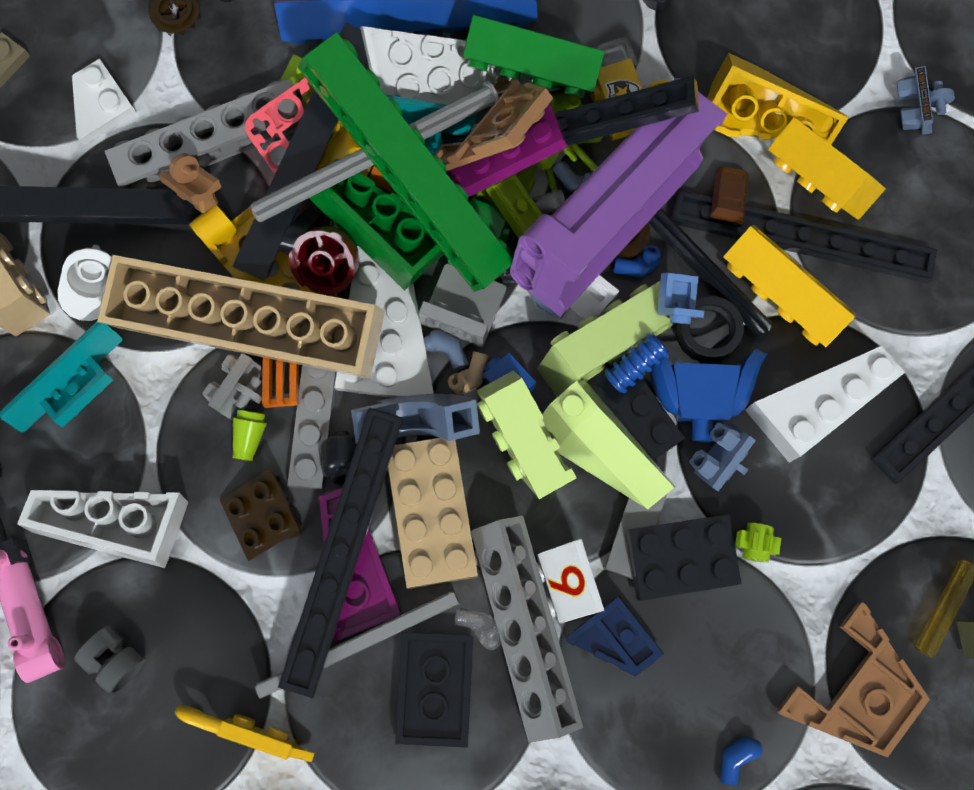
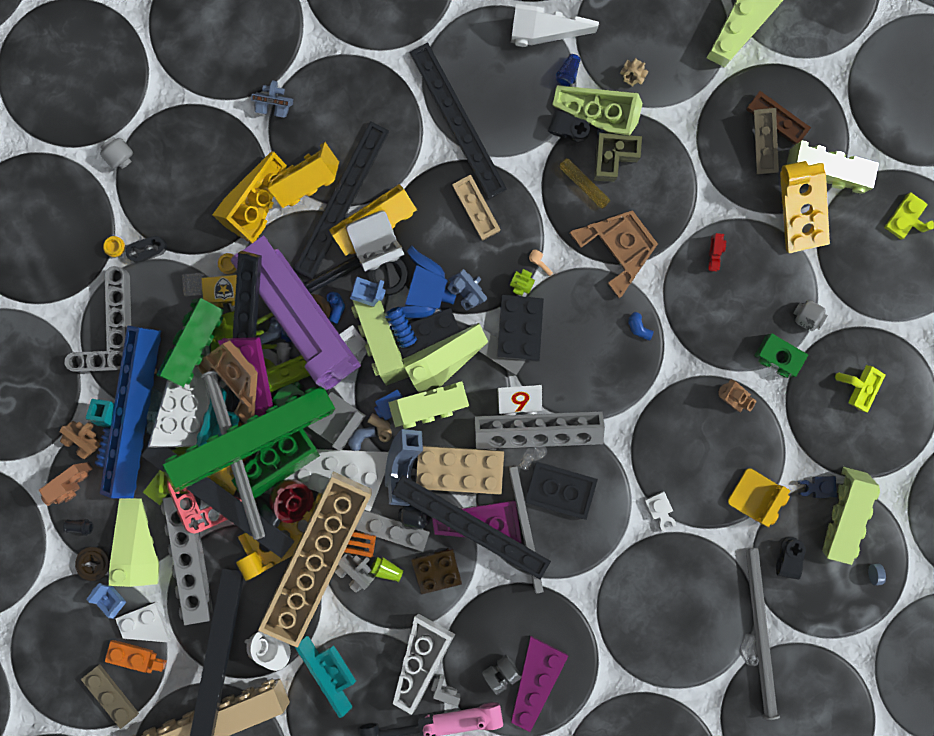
camera: 75 degrees left, 10 degrees up
medium nougat hips [158,153,222,213] -> none
yellow plate [175,705,315,762] -> none
dark blue wing [565,596,664,677] -> none
reddish brown tile [710,166,749,224] -> none
white wedge [745,346,905,463] -> none
none -> medium blue bracket [86,583,126,619]
none -> orange hinge [105,640,167,673]
none -> yellowish green wedge [109,498,159,587]
none -> light grey bracket [346,210,404,271]
none -> light grey bracket [431,674,460,707]
none -> tan plate [452,175,501,241]
none -> magenta wing [511,635,568,732]
none -> light nougat hand [529,250,553,276]

